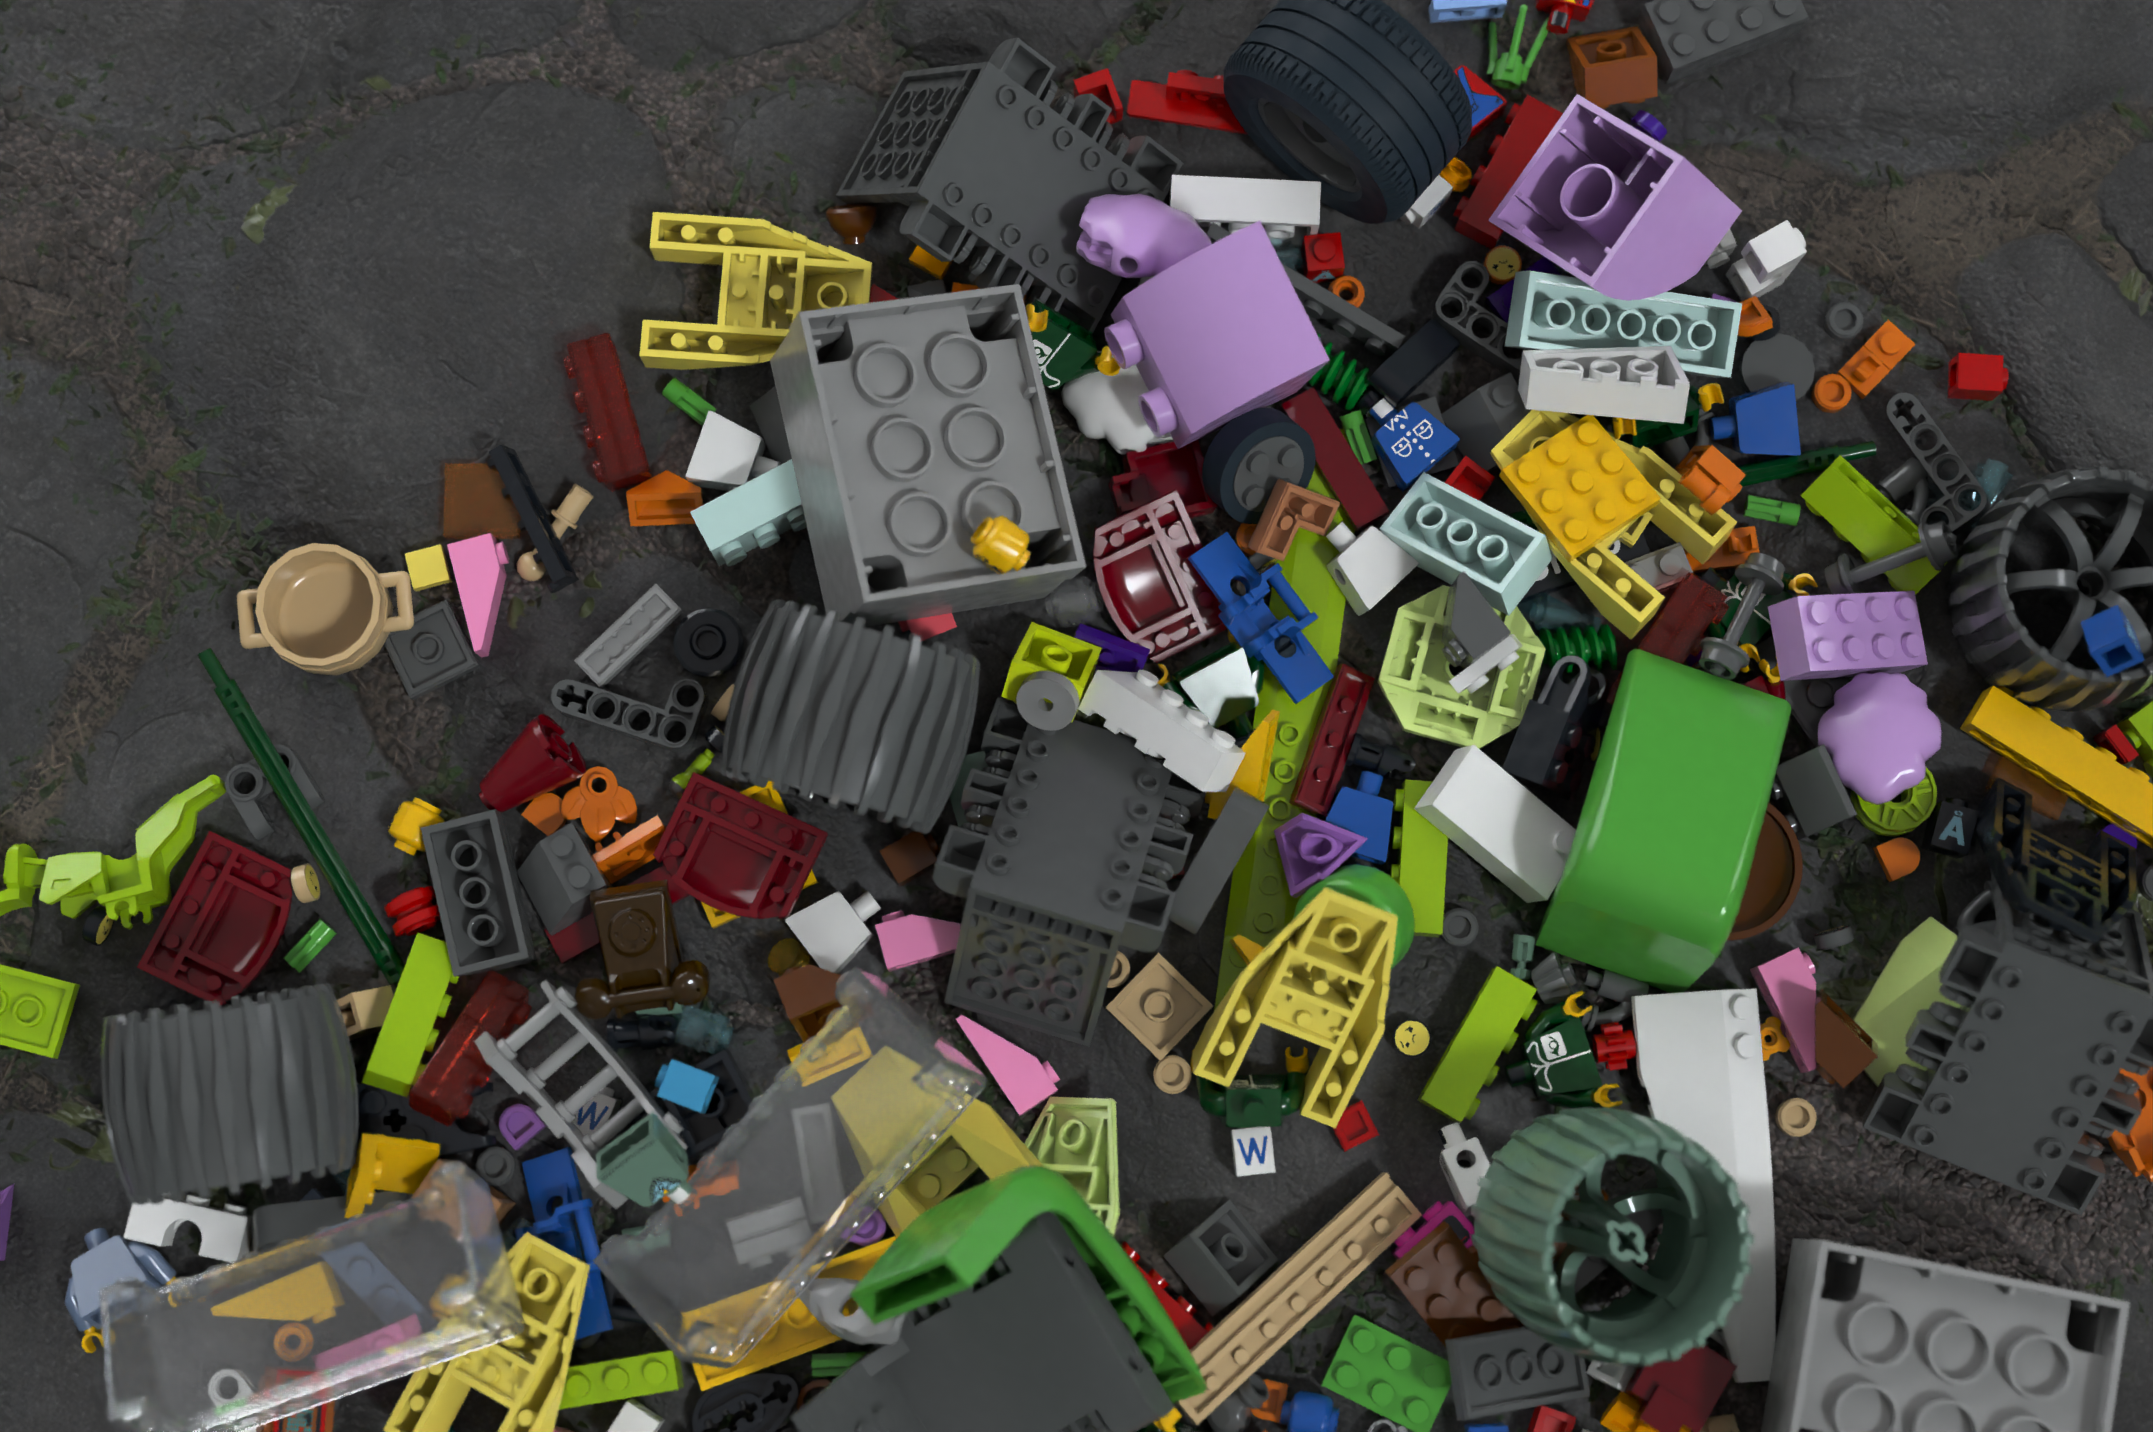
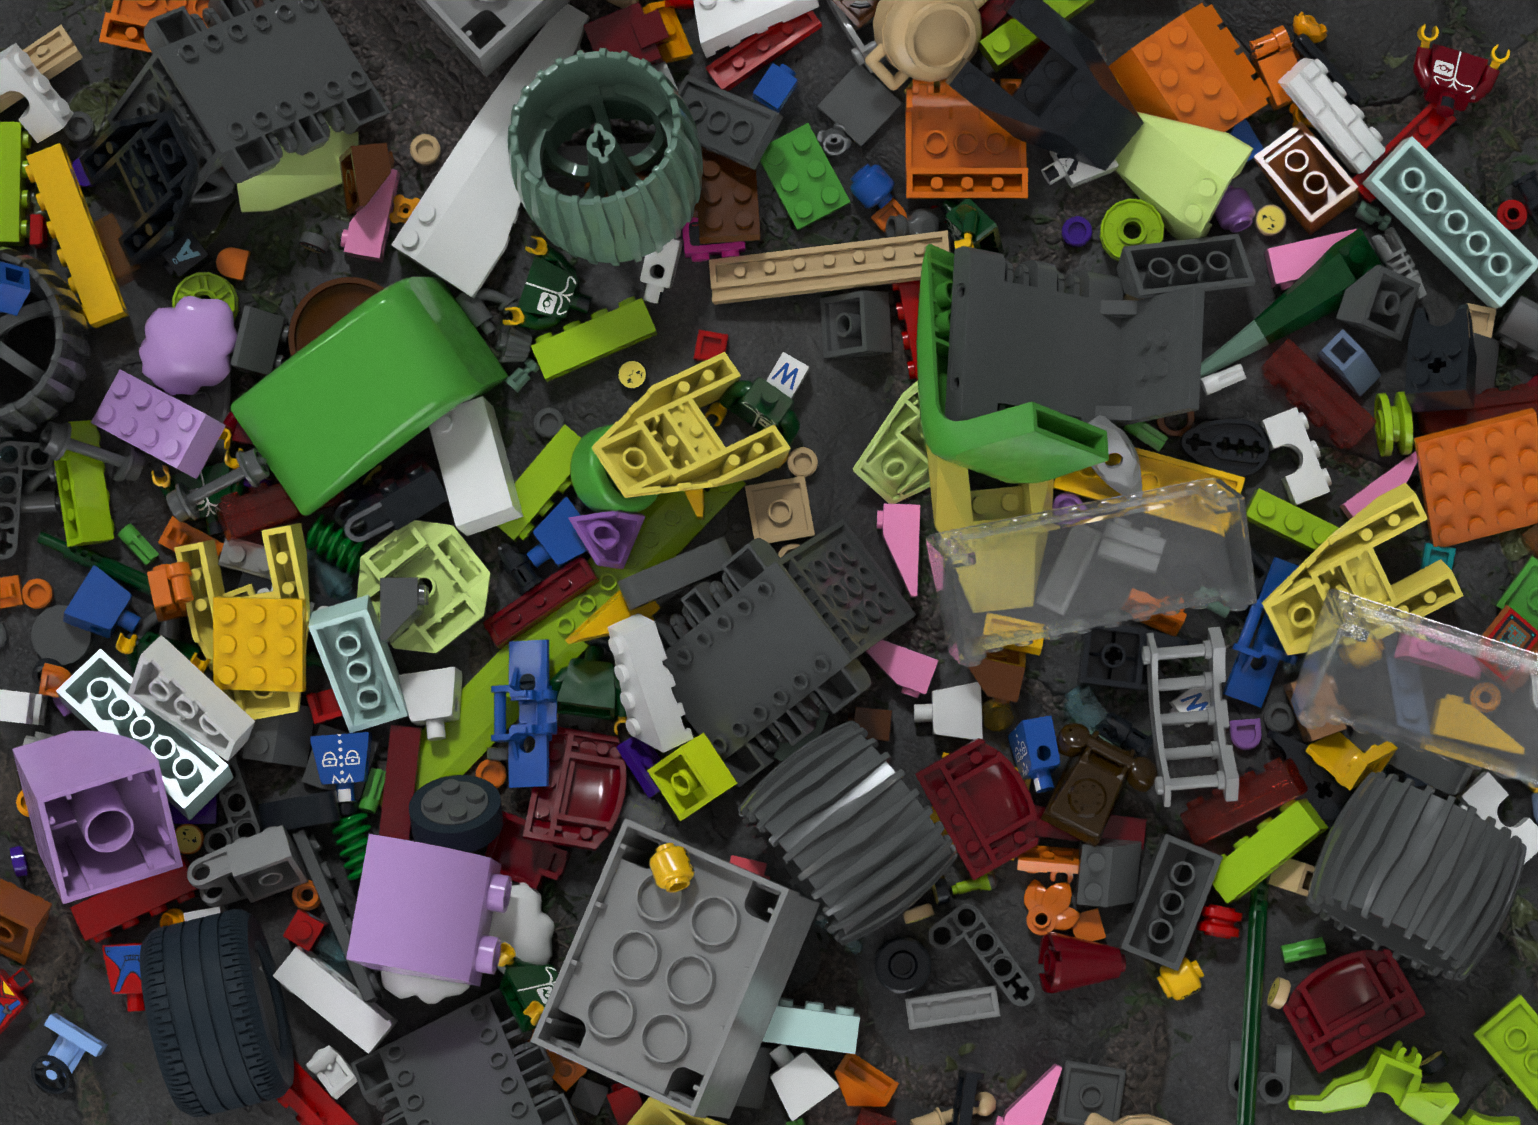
camera: 140 degrees left, 5 degrees up
sand green torso [596,1112,692,1207] -> none
dark azure brick [655,1059,719,1114] -> none
light grey piece [1016,671,1079,731] -> none
lavender piece [1076,194,1212,278] -> none
nougat brick [1248,479,1340,562] -> none
white plate [1449,634,1523,694] -> none
bright green plant [1487,4,1549,90] -> none
red gear [1592,1022,1636,1071] -> none
none -> light grey brick [187,825,308,907]
none -> white bracket [306,1045,357,1100]
none -> blue torso [1008,715,1060,793]

